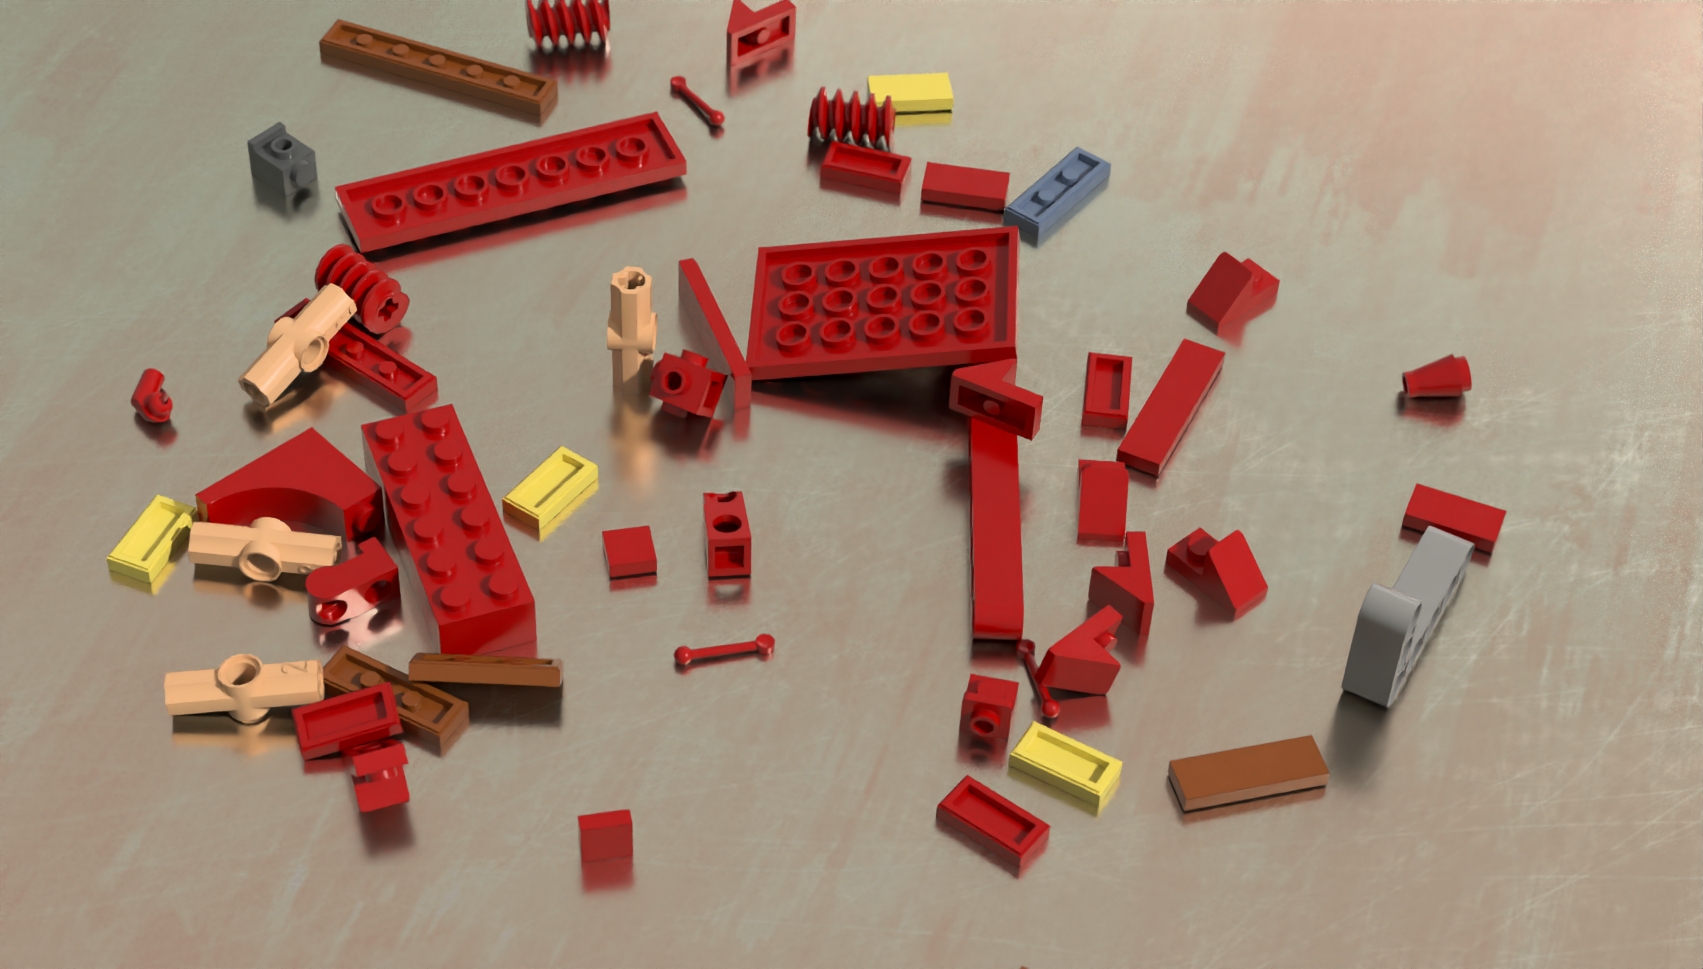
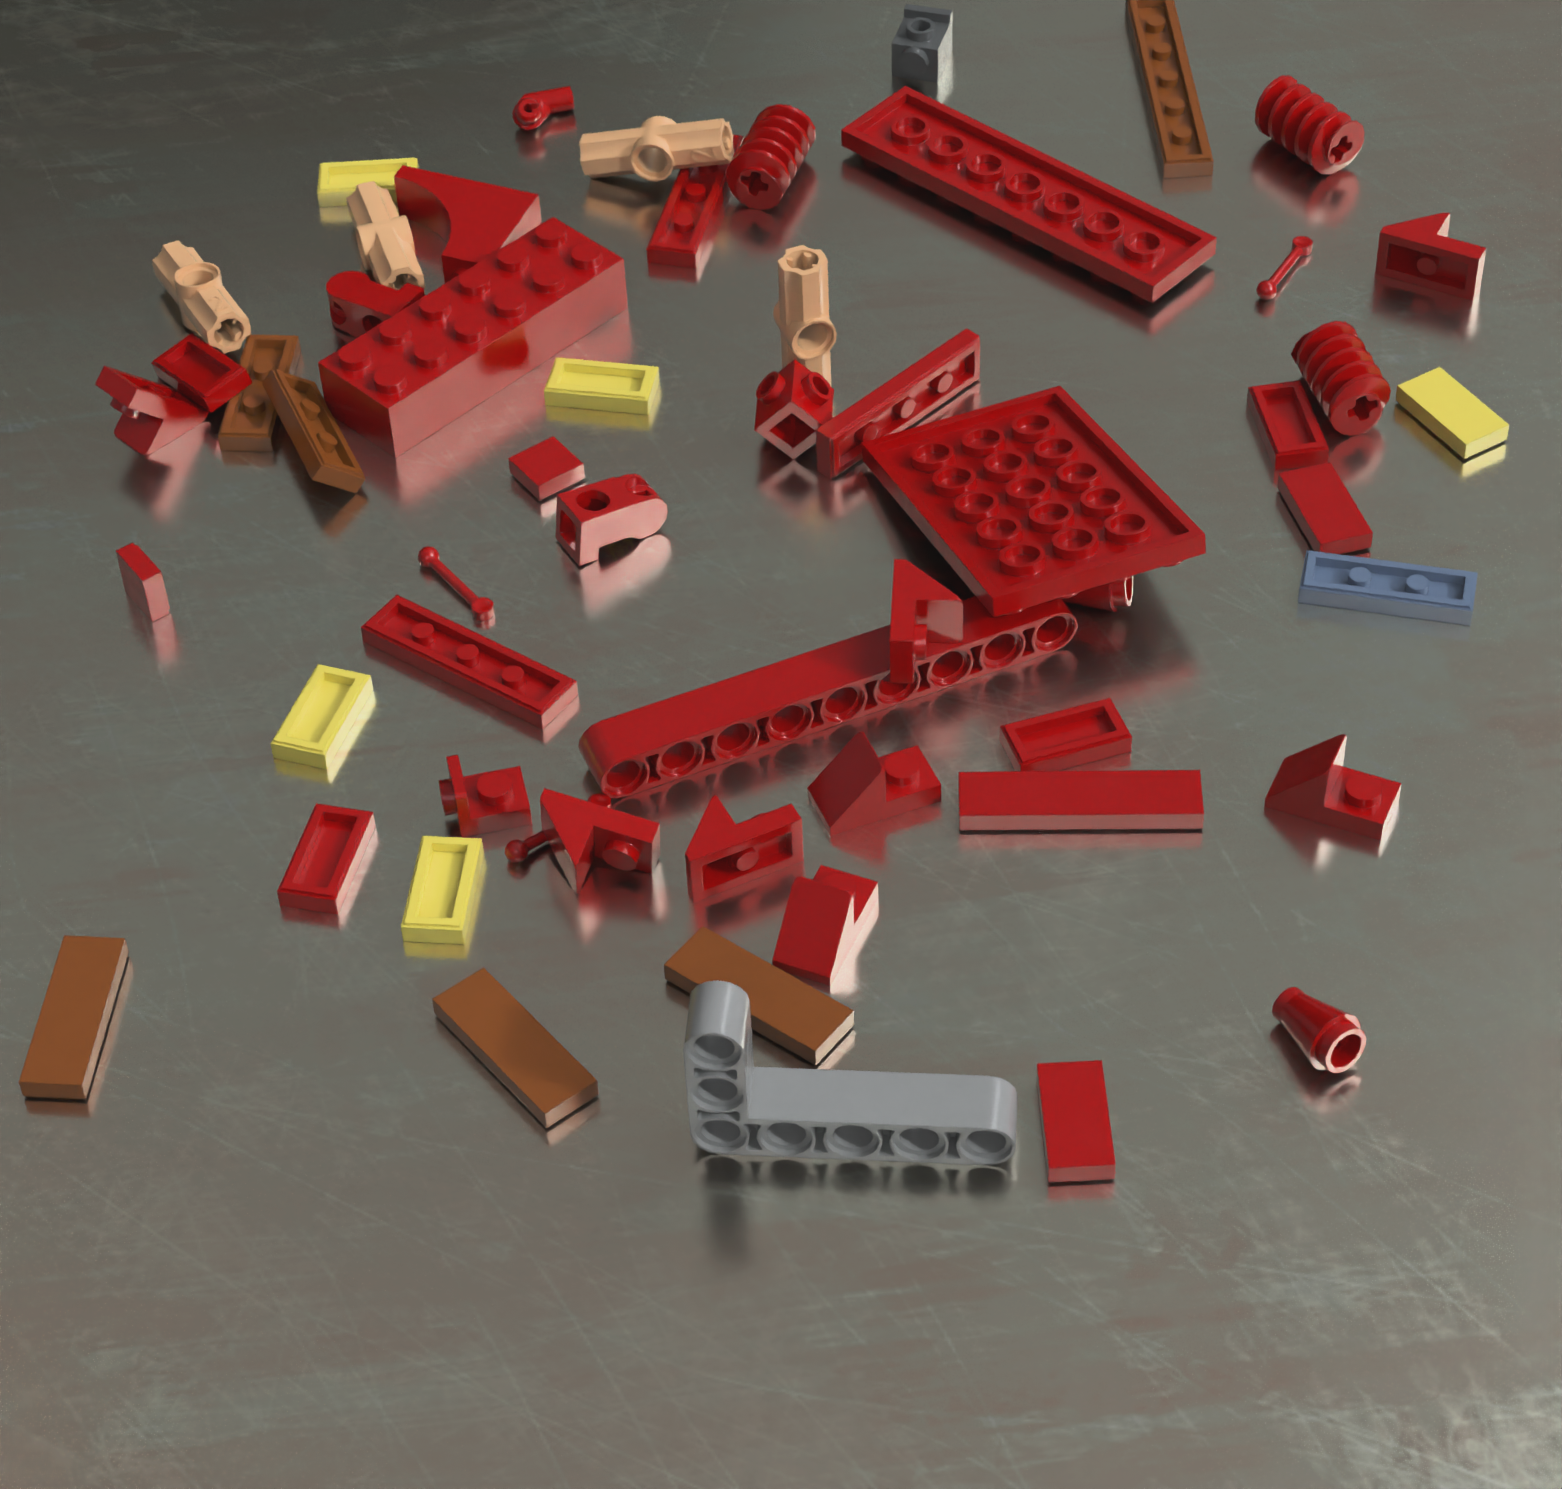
camera: 70 degrees right, 0 degrees up
none -> light yellow tile [270,664,373,769]
none -> red tile [361,595,578,730]
none -> dark orange tile [664,926,854,1065]

